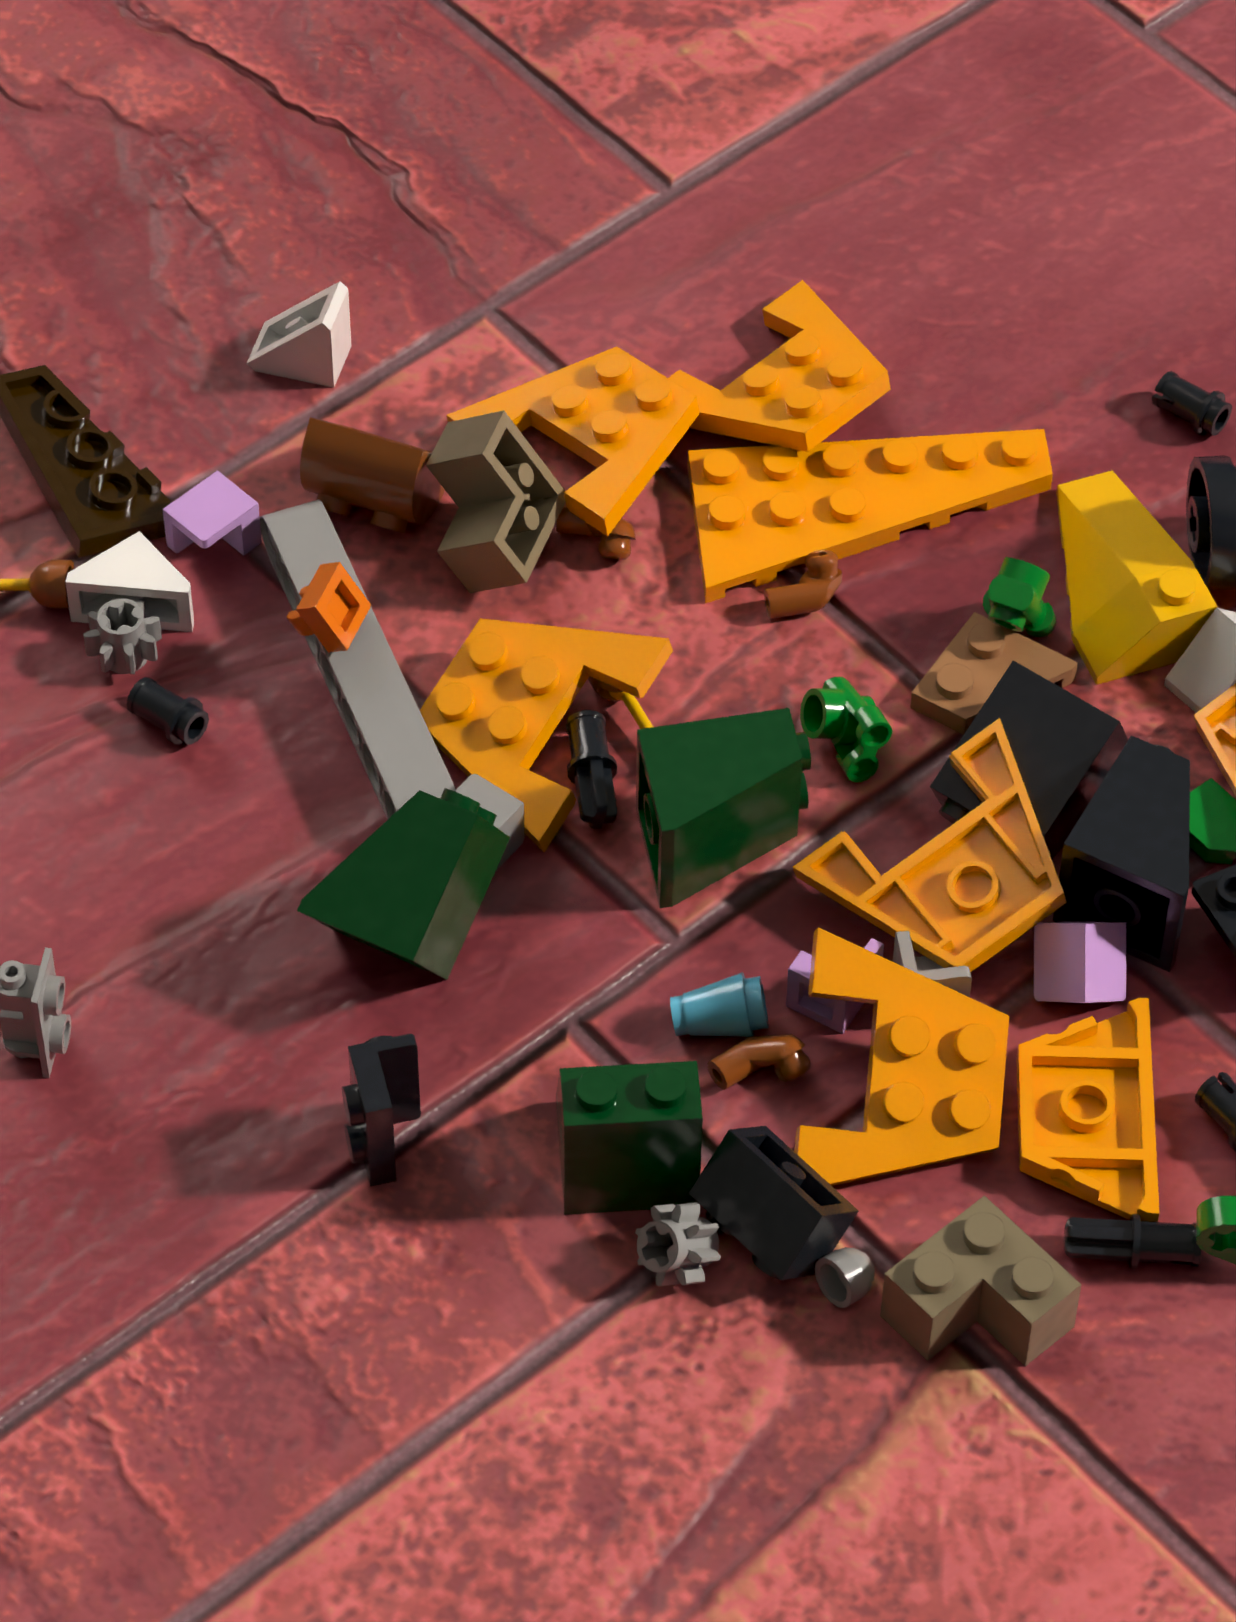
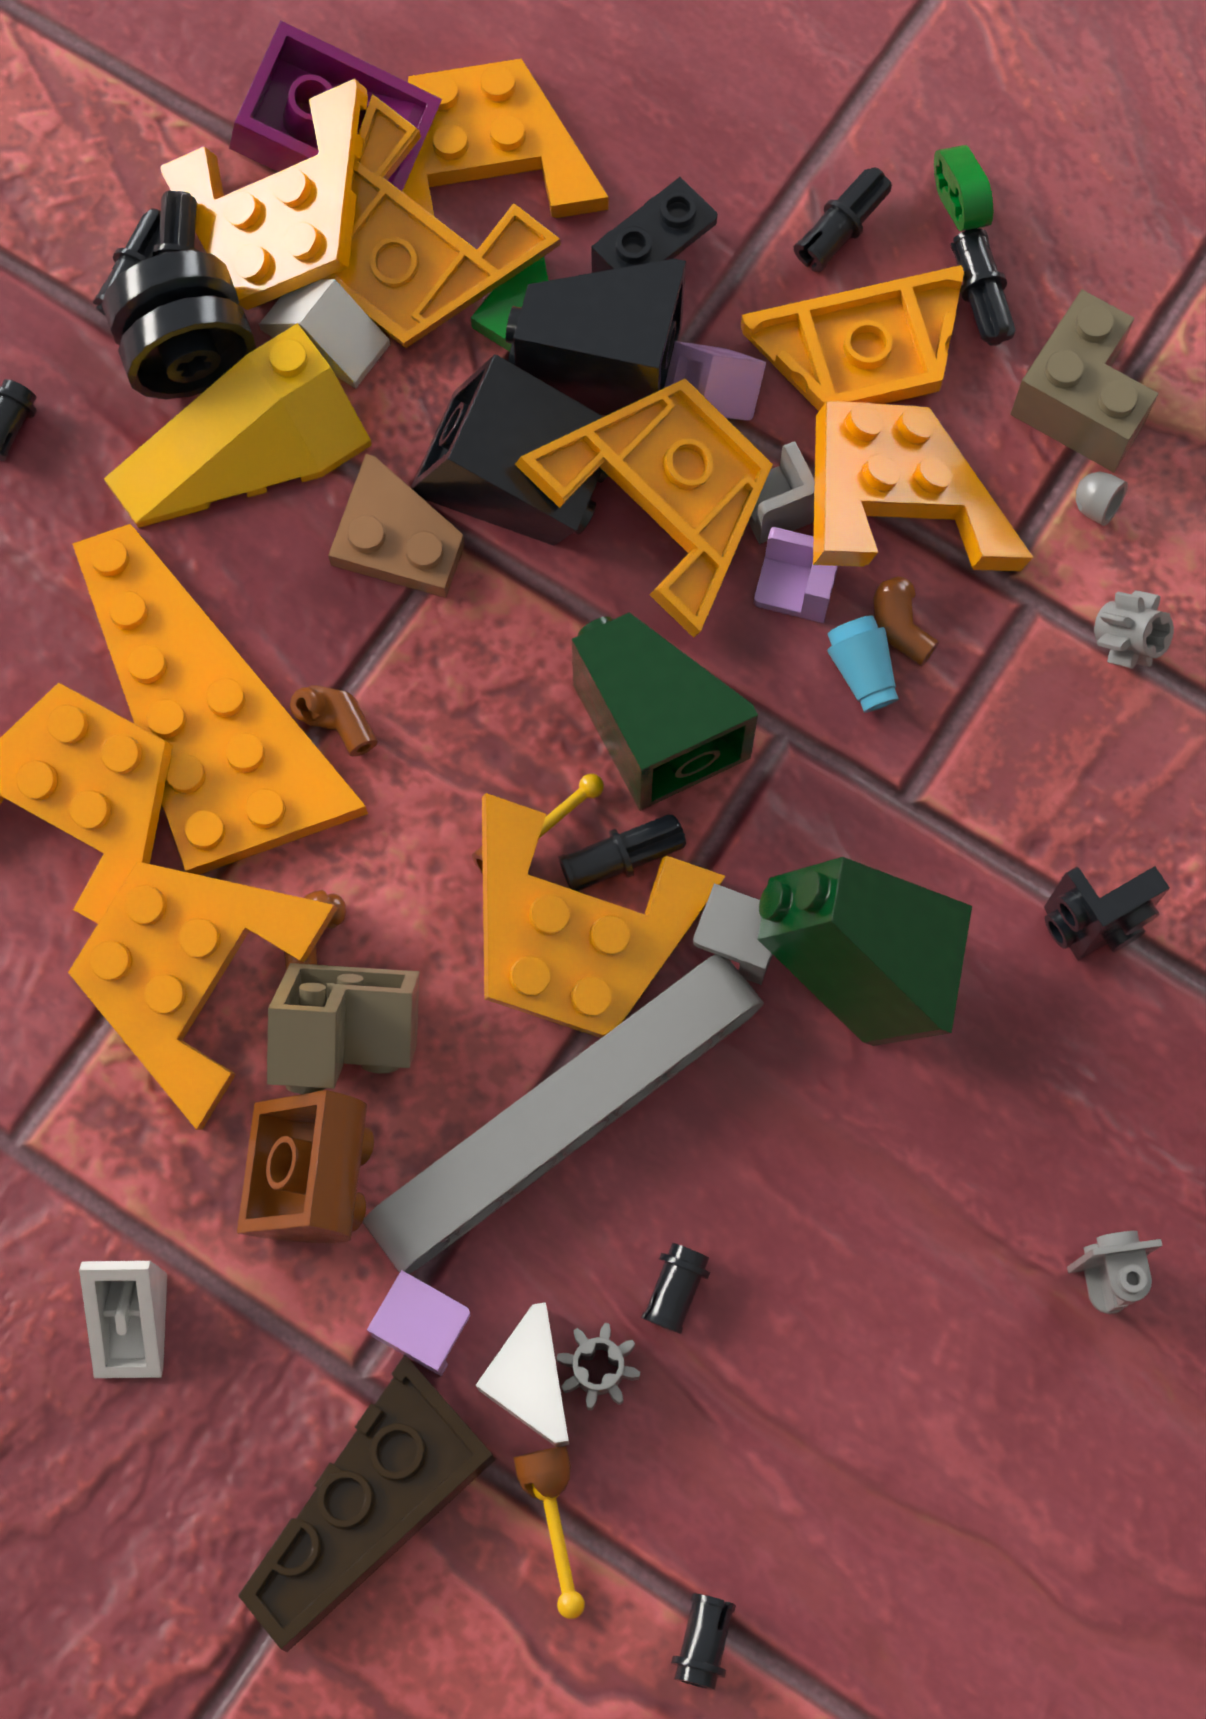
camera: 105 degrees left, 20 degrees up
orange tile [286,562,371,653] -> none
dark green slope [556,1061,703,1215] -> none
black brick [688,1126,859,1280] -> none
green plate [800,677,892,782] -> none
green plate [983,557,1057,638] -> none

